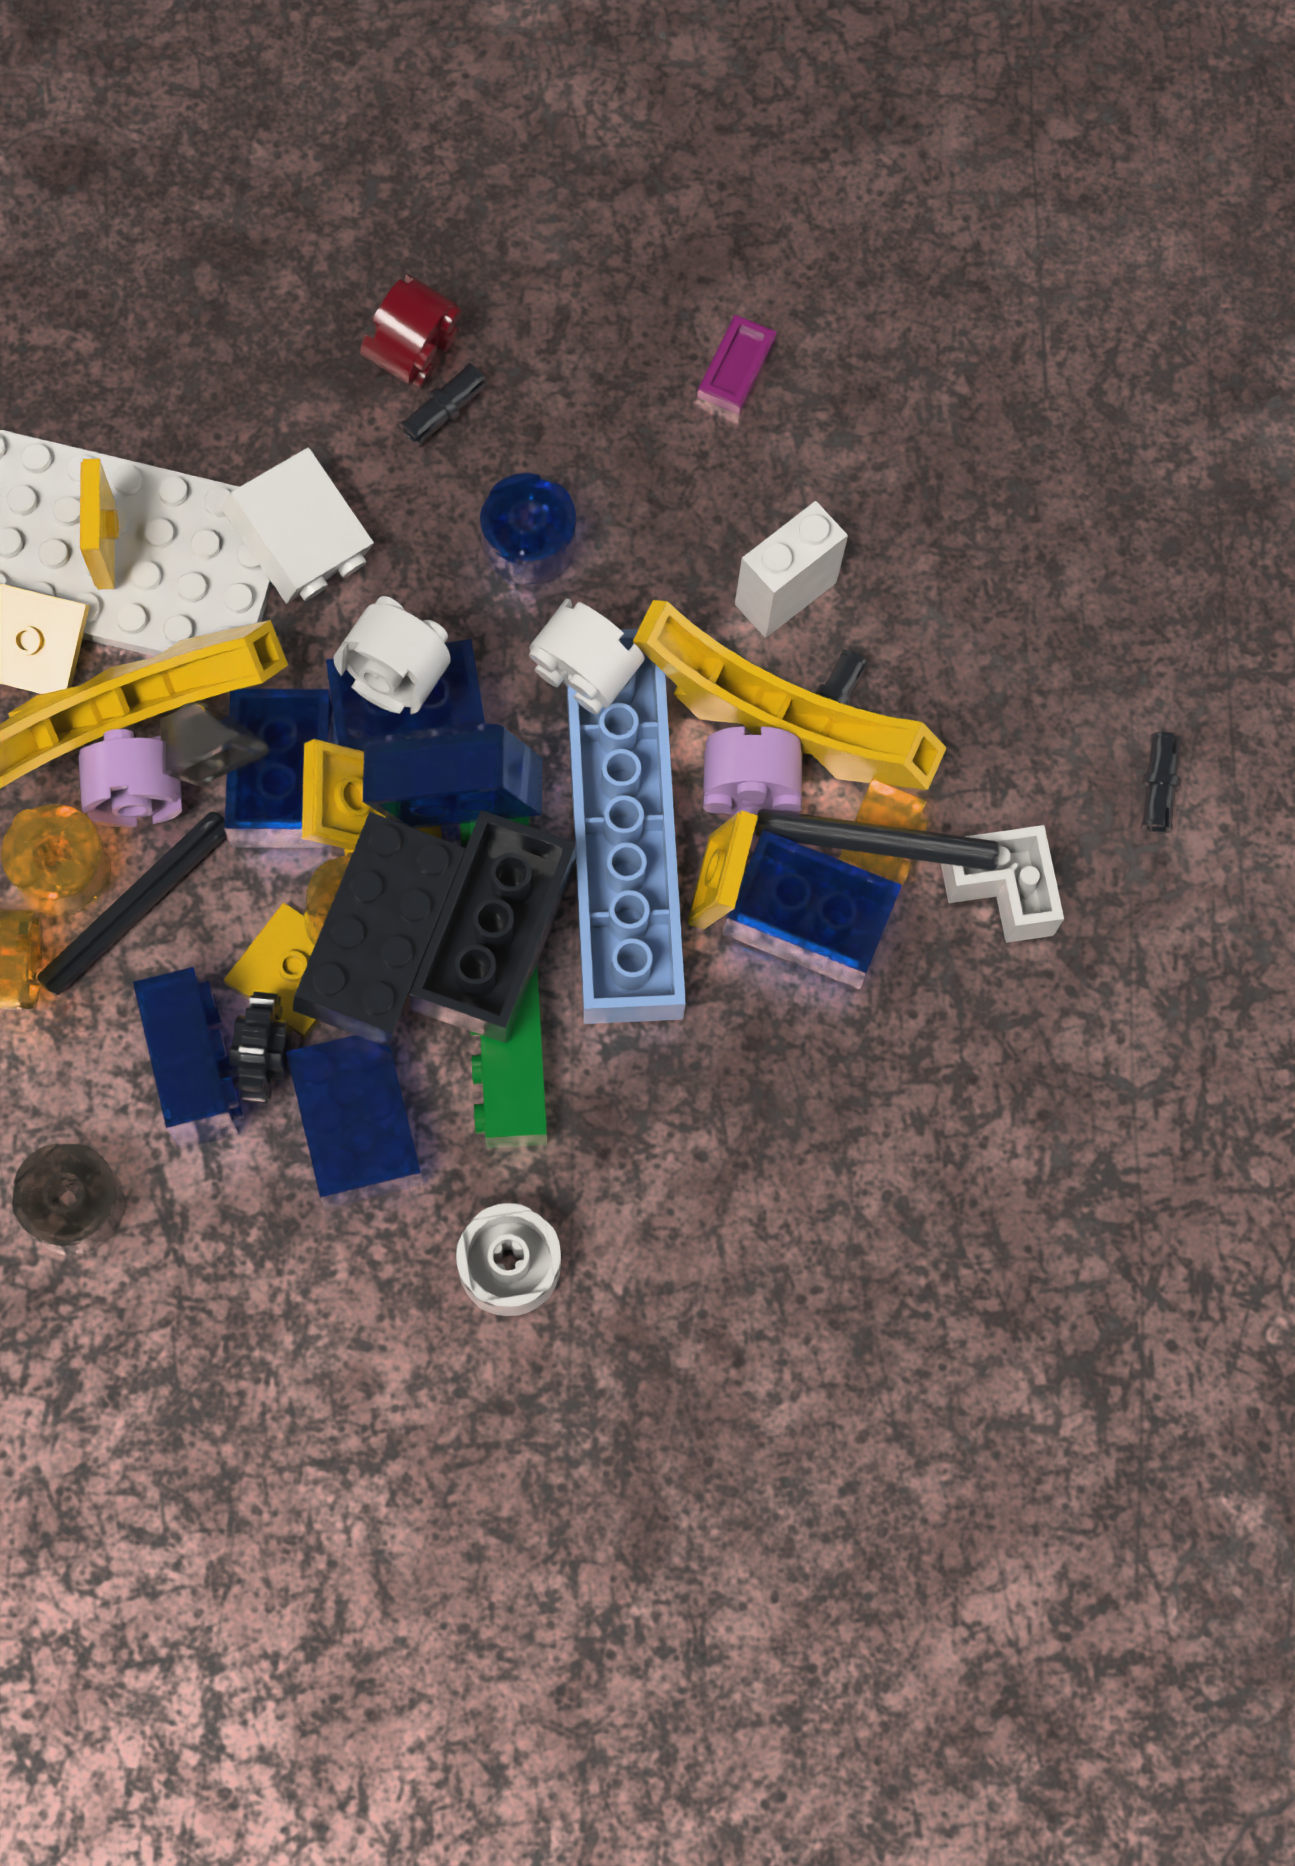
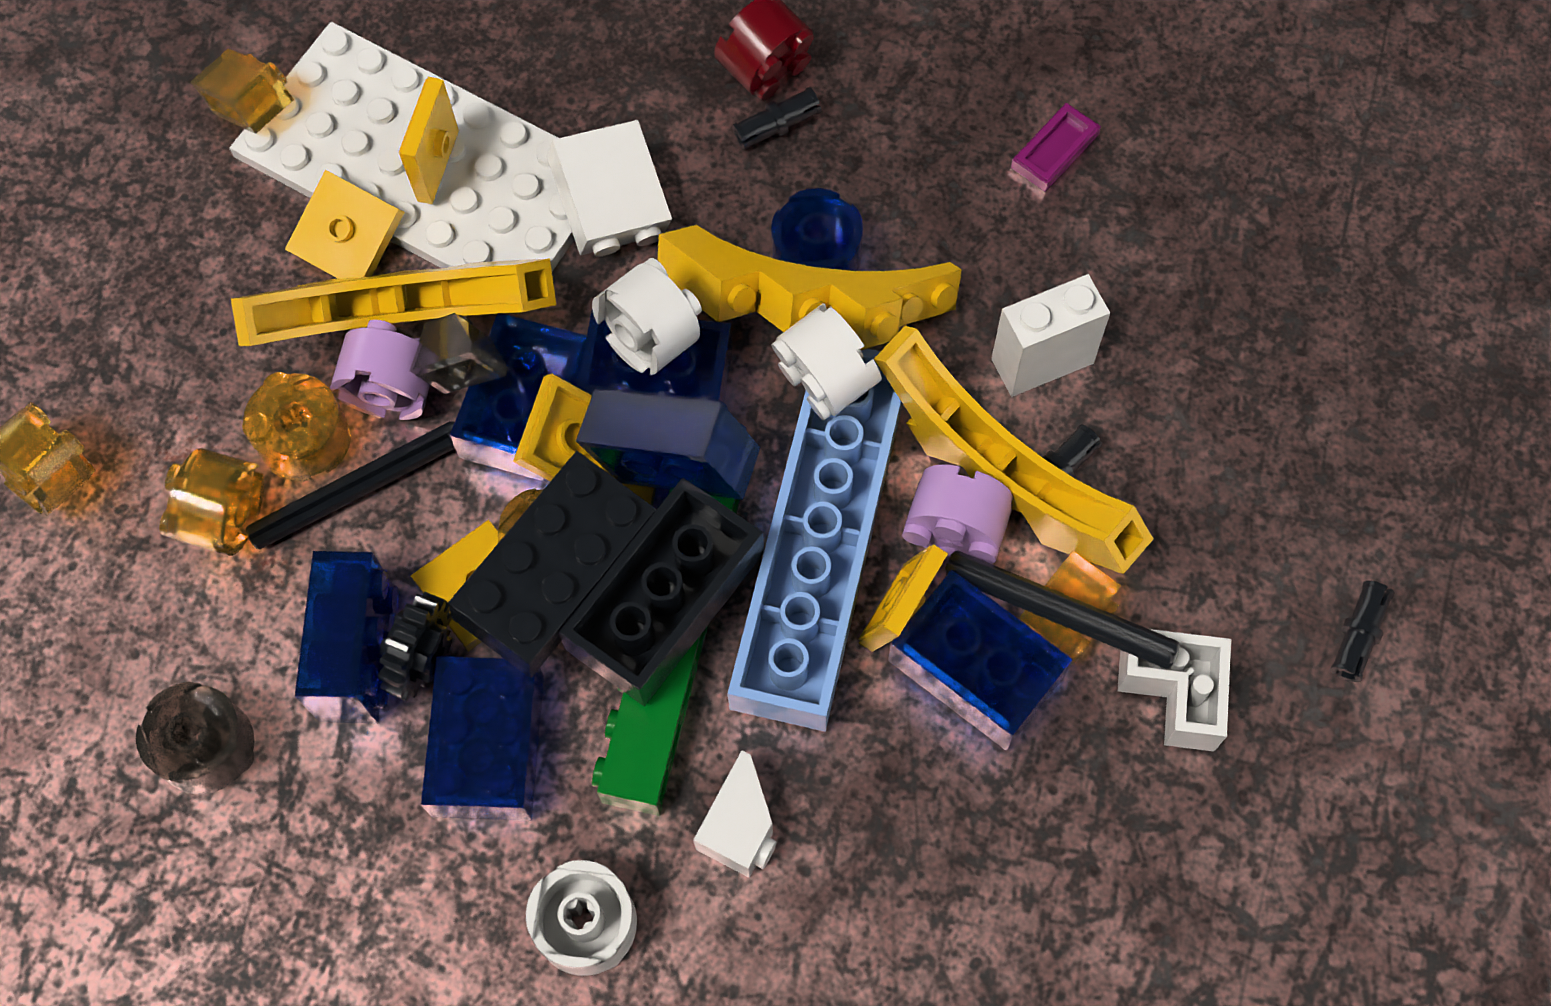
camera: 25 degrees right, 5 degrees down
none -> yellow arch [657,225,962,350]
none -> white slope [693,750,777,878]

